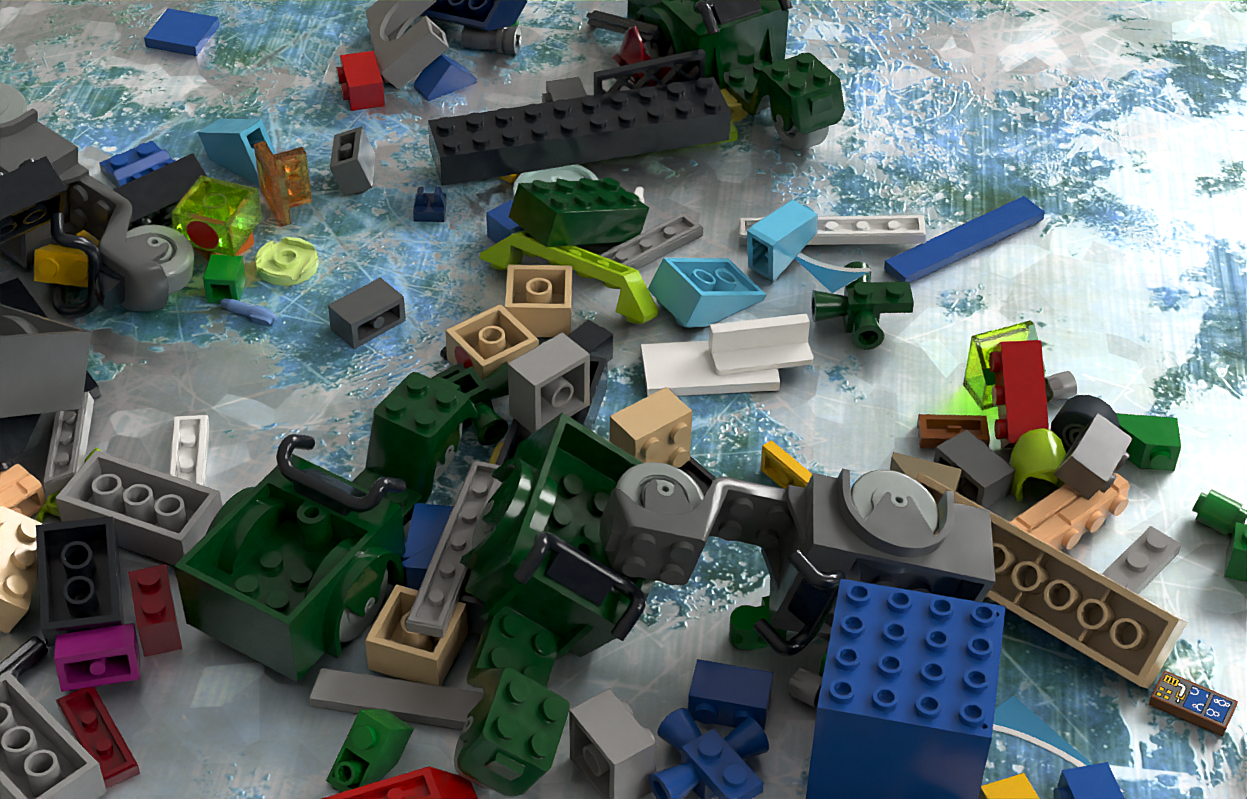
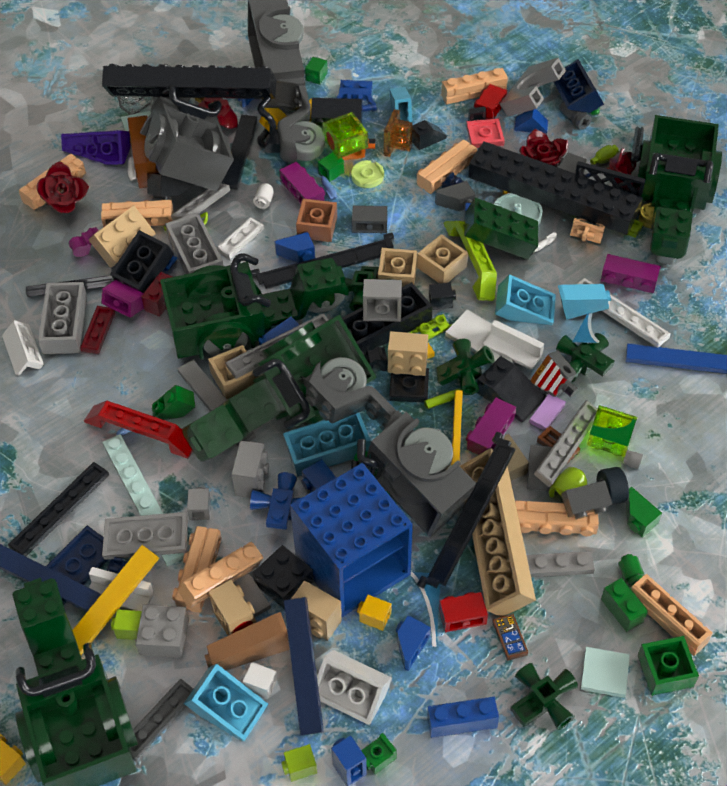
camera: 45 degrees right, 10 degrees up
blue tile [144,8,219,56] -> none
dark grey brick [330,126,376,197] -> none
light grey tile [600,212,703,282] -> none
red brick [989,340,1049,449] -> none
none -> black piece [250,232,394,289]
none -> white brick [253,183,274,209]
none -> blue slope [274,232,315,263]
none -> magenta brick [280,162,325,204]
none -> medium azure brick [283,413,371,477]
none -> nougat brick [296,199,337,242]
none -> lime piece [409,314,452,340]
none -> black slope [411,120,447,150]
none -> light nougat brick [417,139,478,194]
none -> black piece [417,432,516,589]
none -> lime piece [424,388,463,409]
none -> dark grey slope [435,181,475,211]
none -> dark green brick [436,339,495,395]
none -> red brick [439,592,488,633]
none -> light nougat brick [441,68,508,105]
none -> coral tile [466,118,505,148]
none -> magenta brick [466,398,516,455]
none -> black tile [468,106,486,121]
none -> black slope [477,356,545,423]
none -> dark red brick [519,129,568,167]
none -> lavender tile [529,394,566,431]
none -> torso [530,350,578,397]
none -> light grey tile [534,400,601,487]
none -> light nougat hips [570,218,605,244]
none -> lime plant [590,145,619,165]
none -> magenta brick [601,254,661,293]

